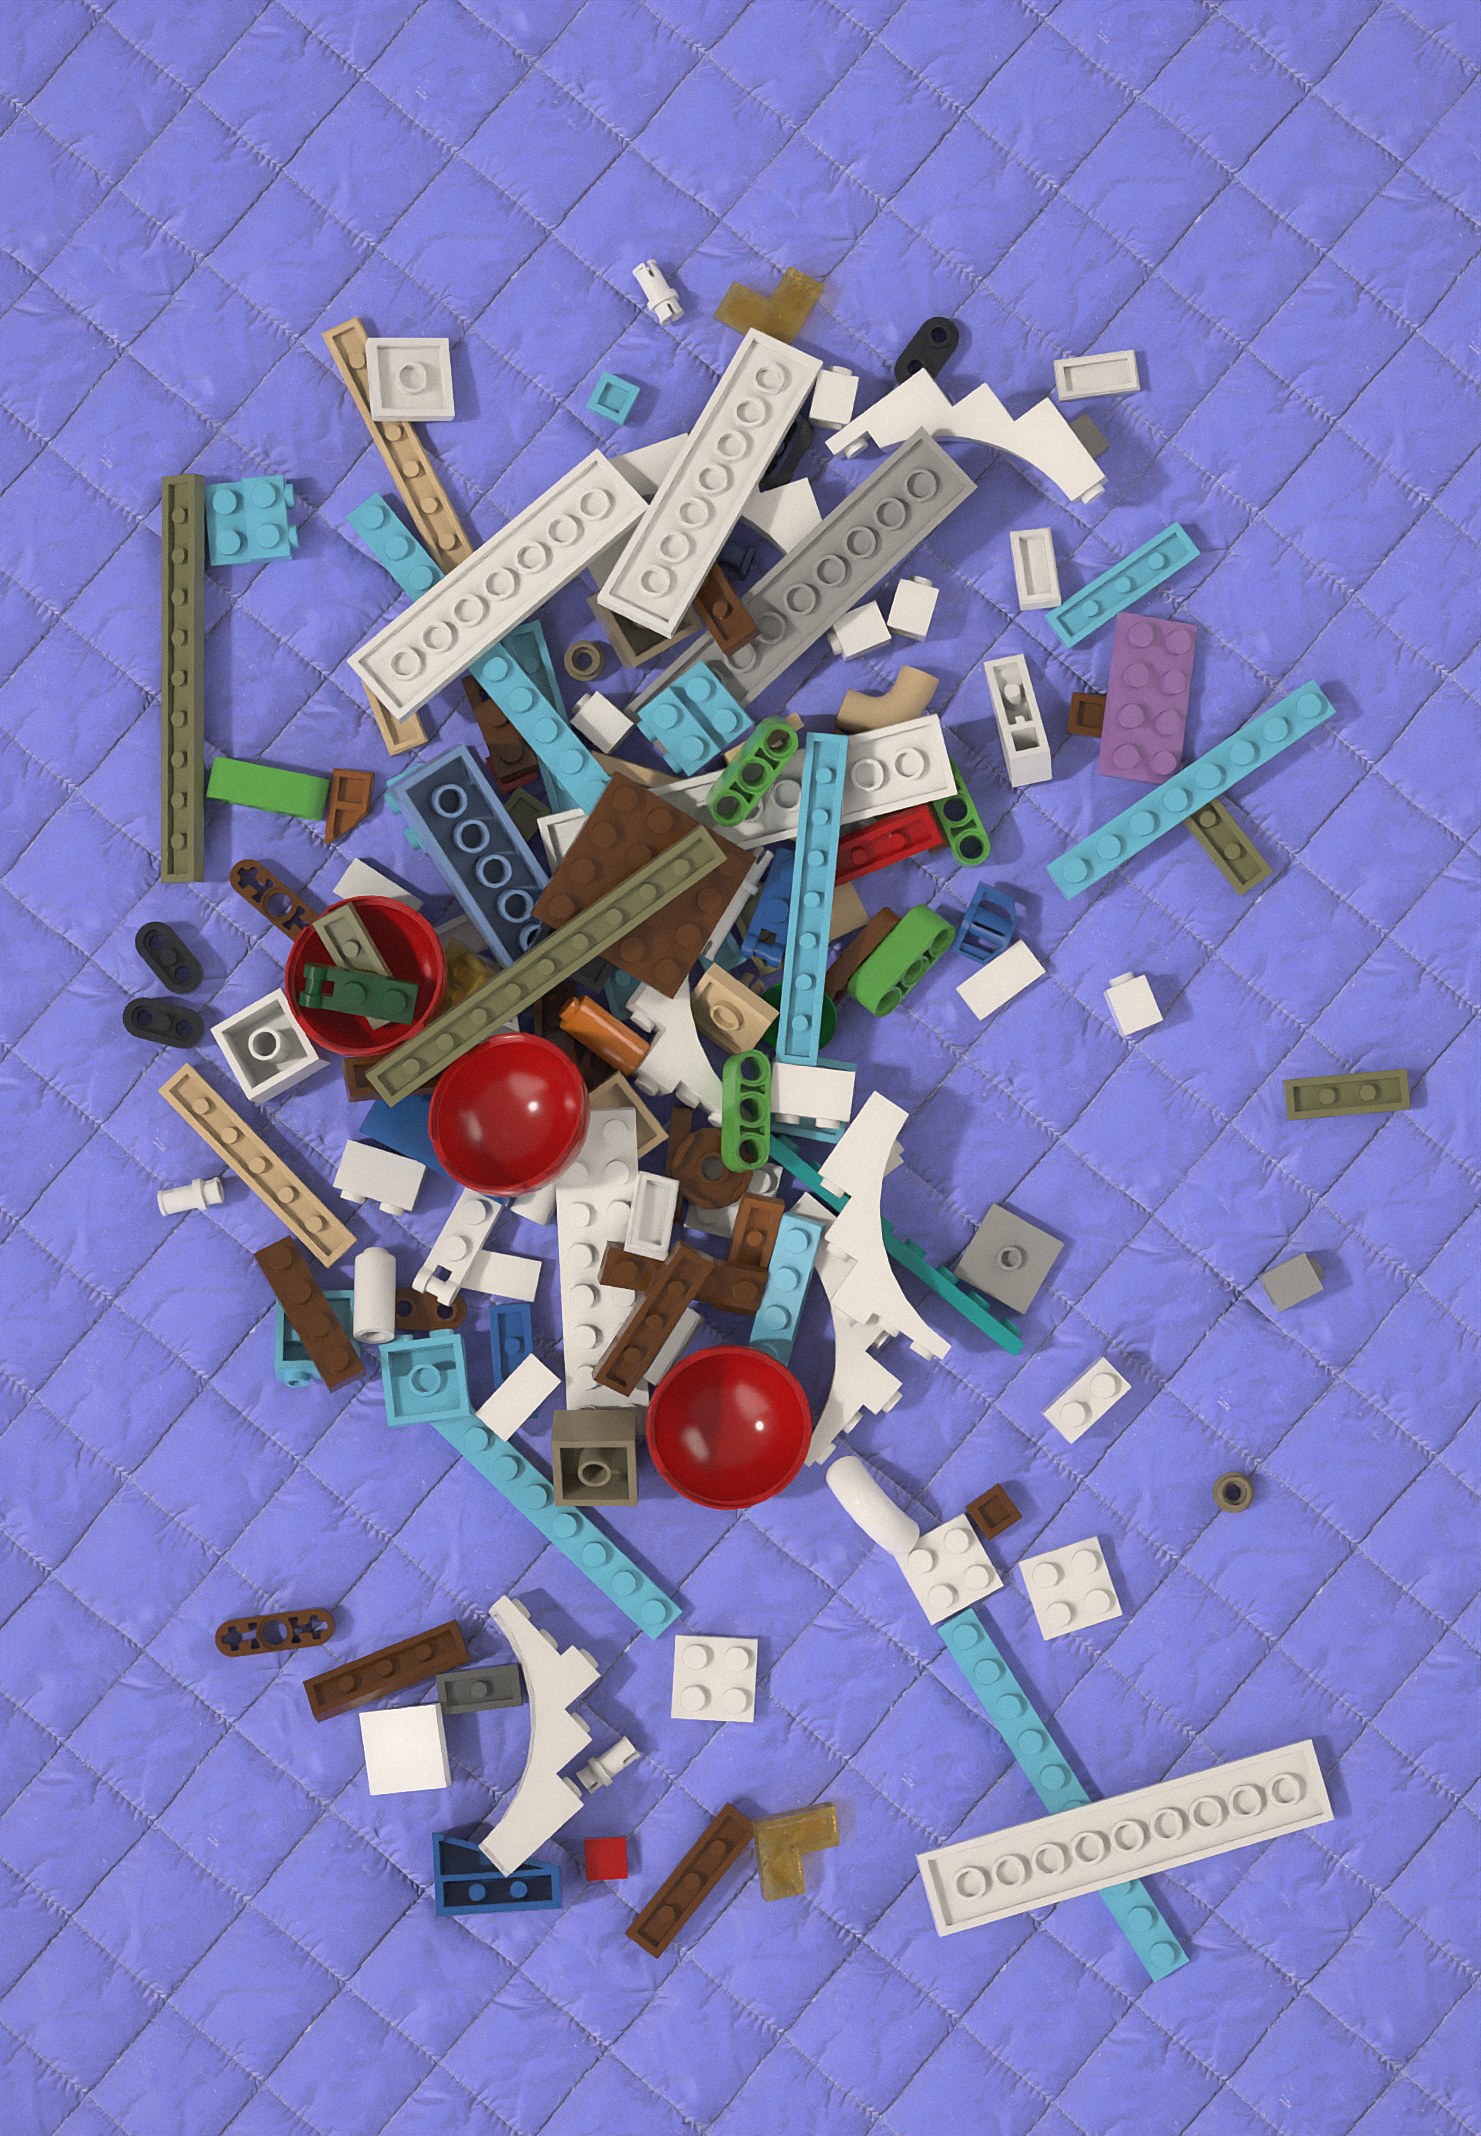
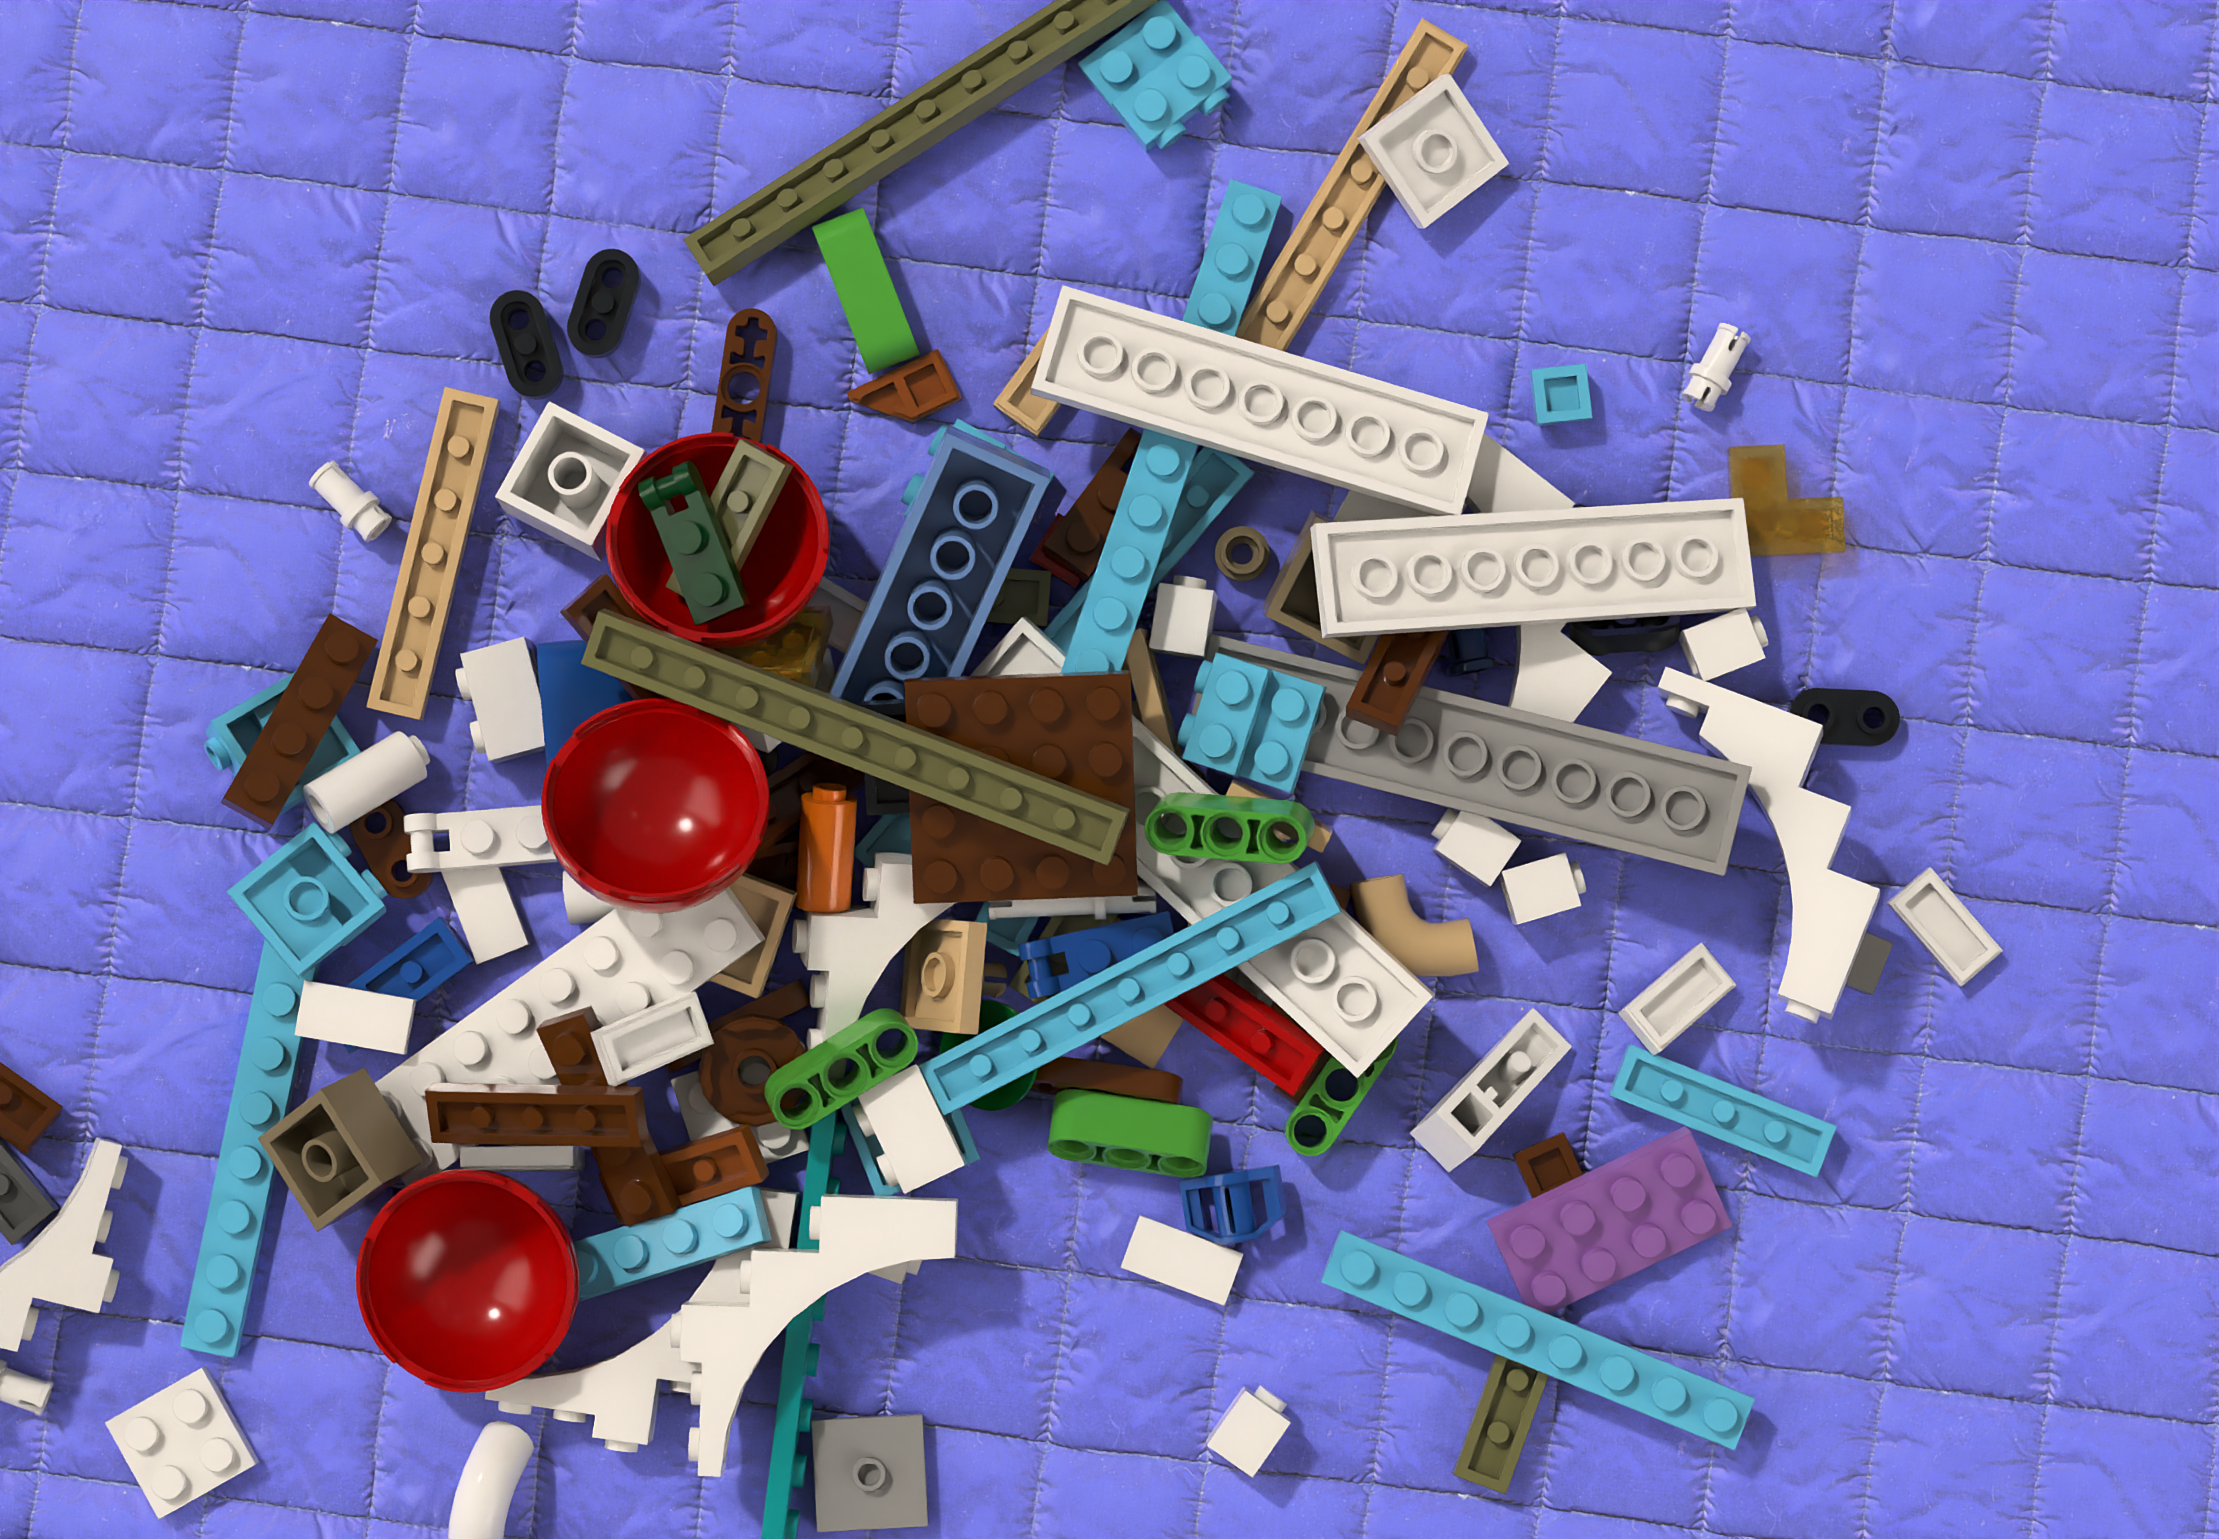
camera: 60 degrees right, 0 degrees up
white tile [333,858,424,912] -> none

